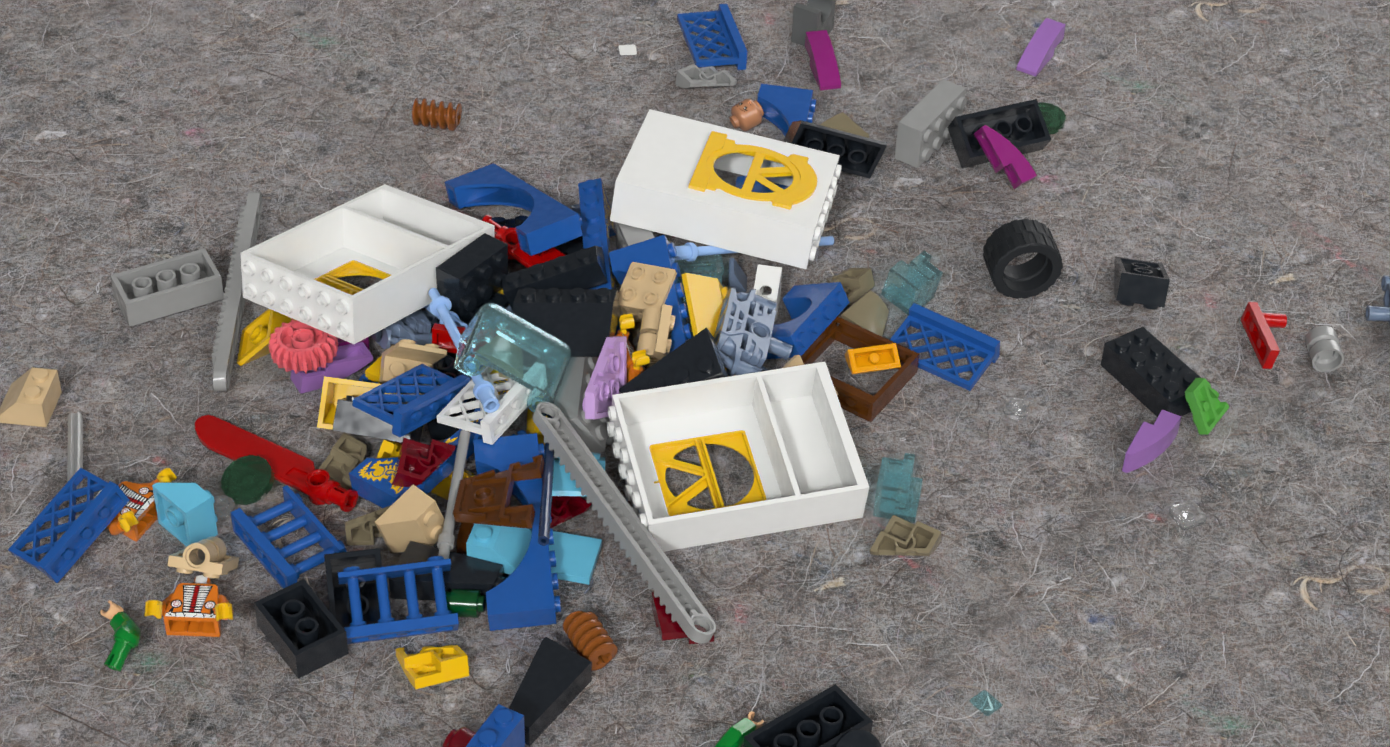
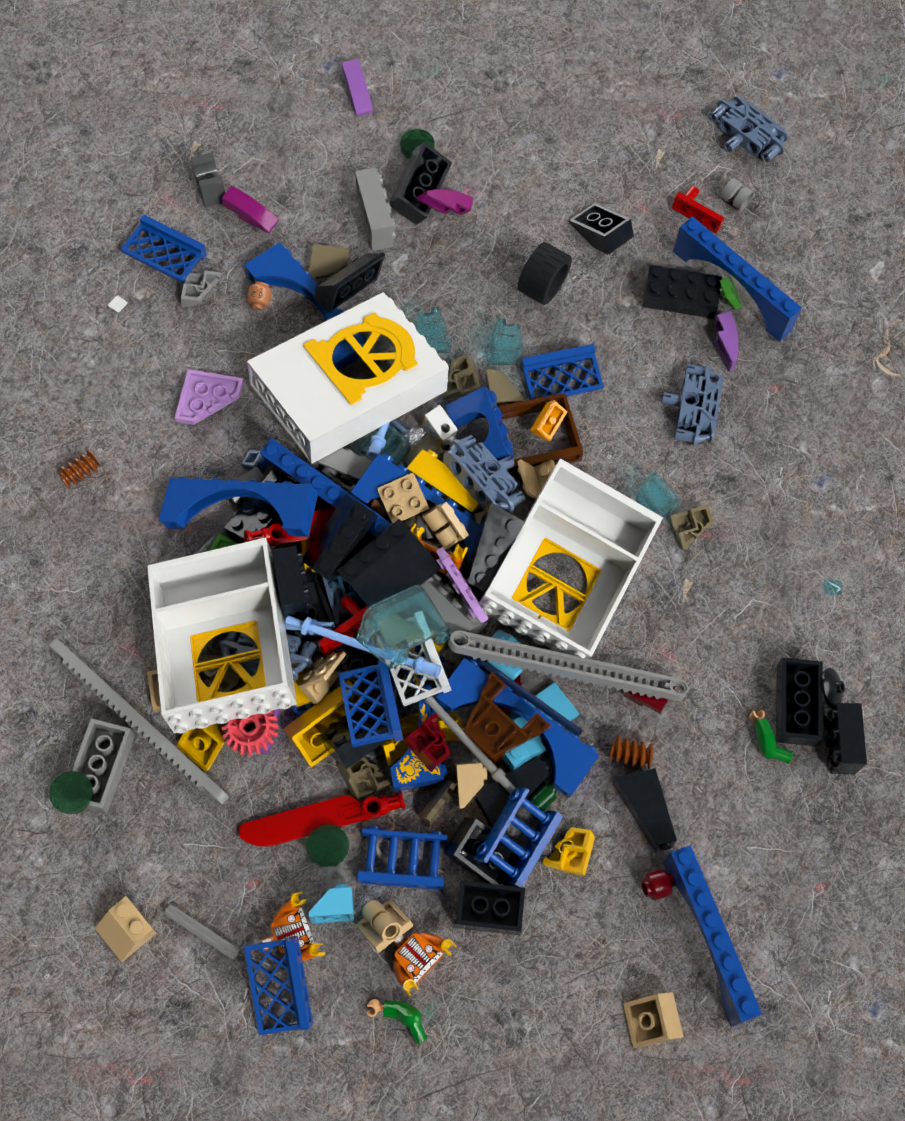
camera: 50 degrees left, 25 degrees up
none -> clear green tile [49,771,94,815]
none -> lavender plate [174,369,244,425]
none -> clear plate [401,427,425,446]
none -> clear light blue plate [416,307,452,354]
none -> sand blue piece [661,363,724,447]
none -> blue arch [673,216,802,342]

